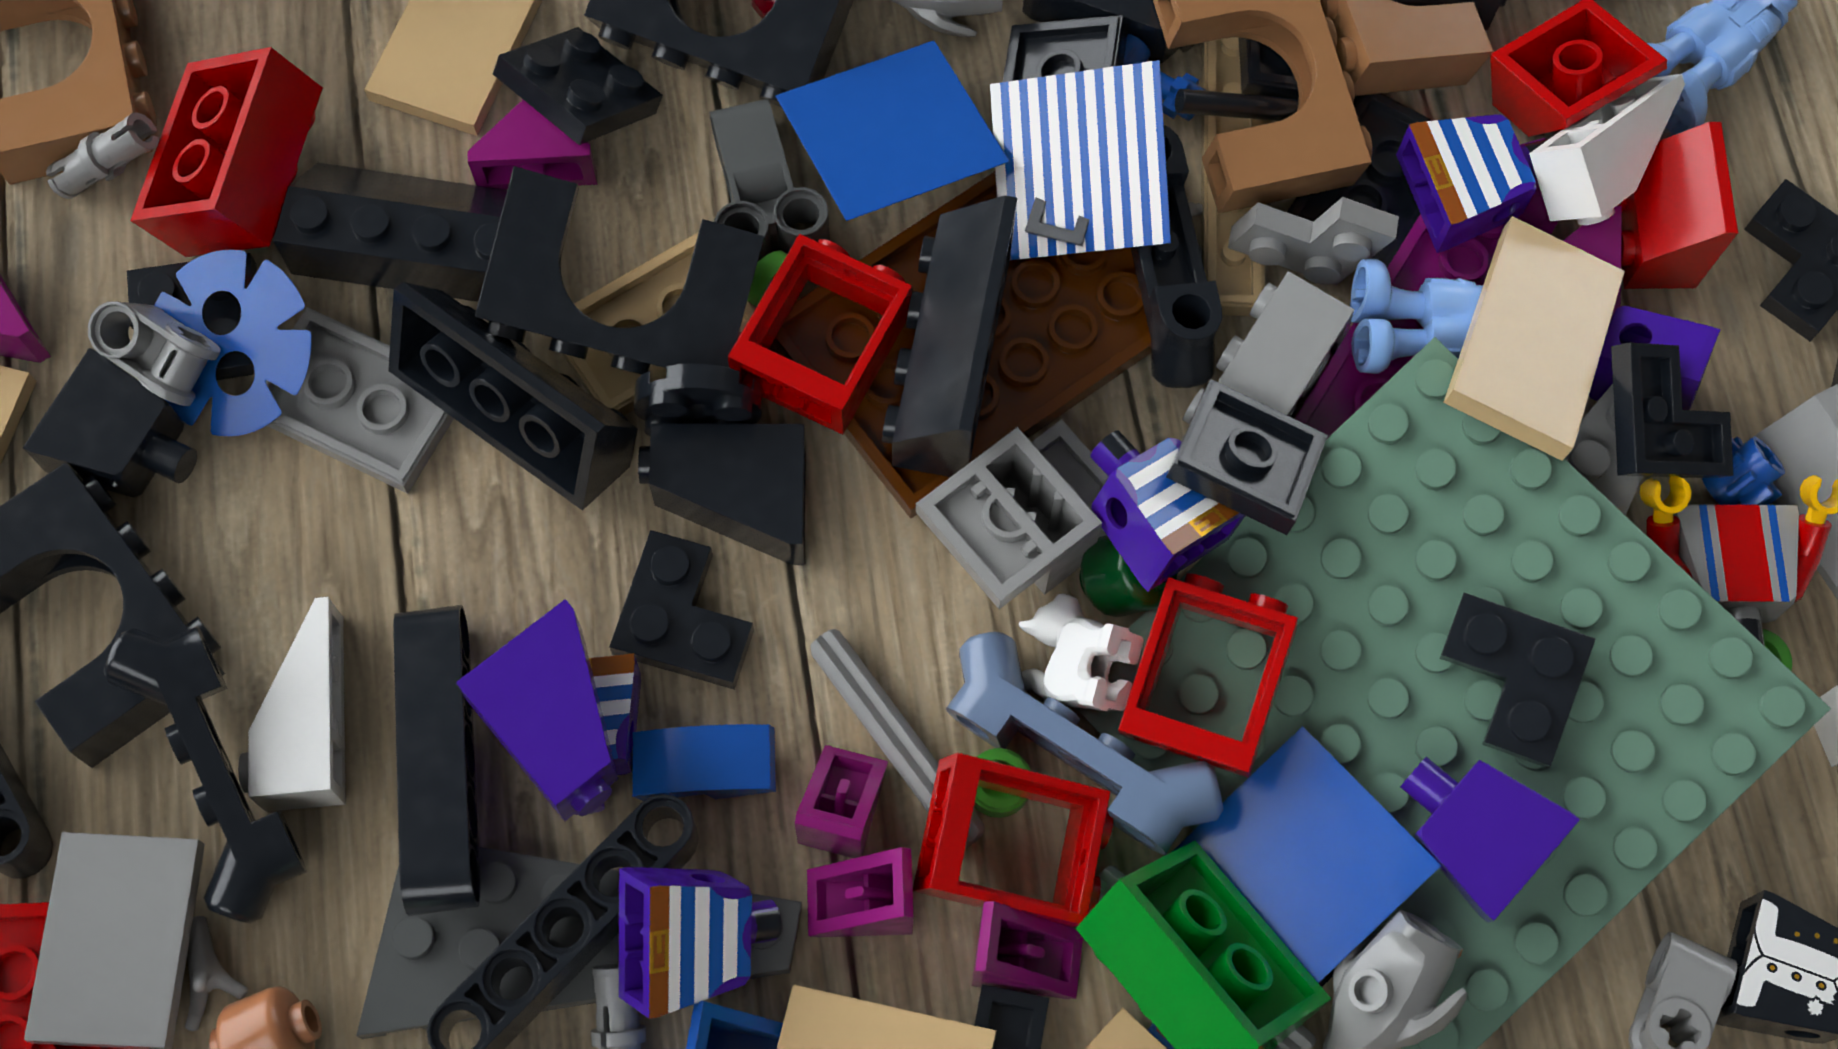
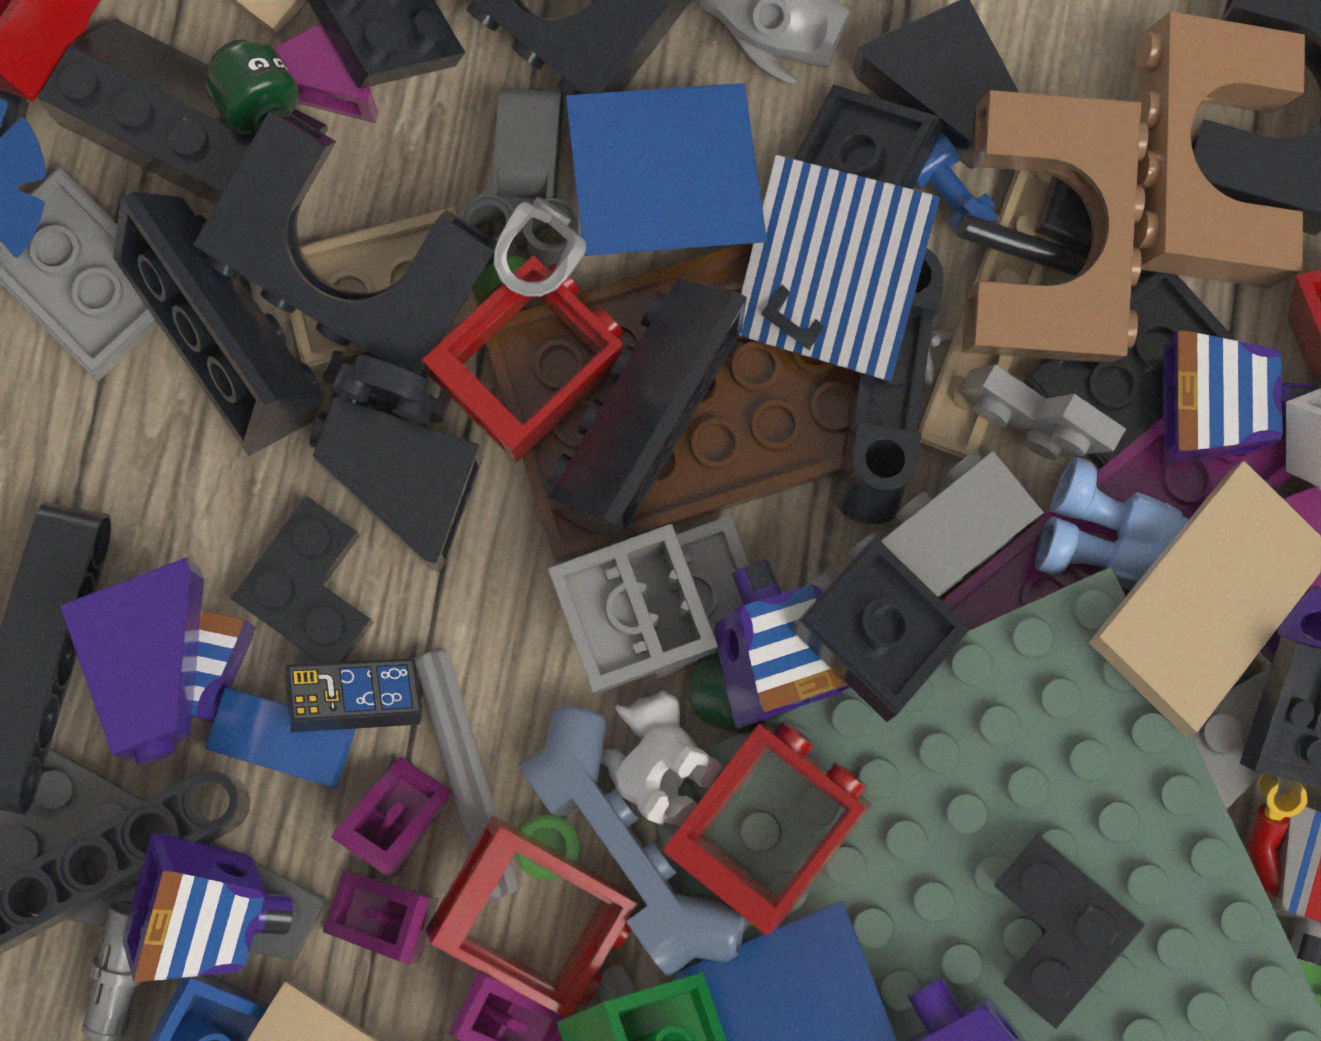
camera: 20 degrees right, 10 degrees up
none -> dark green head [204,39,300,135]
none -> tile [285,658,423,733]
none -> light grey piece [494,197,586,296]

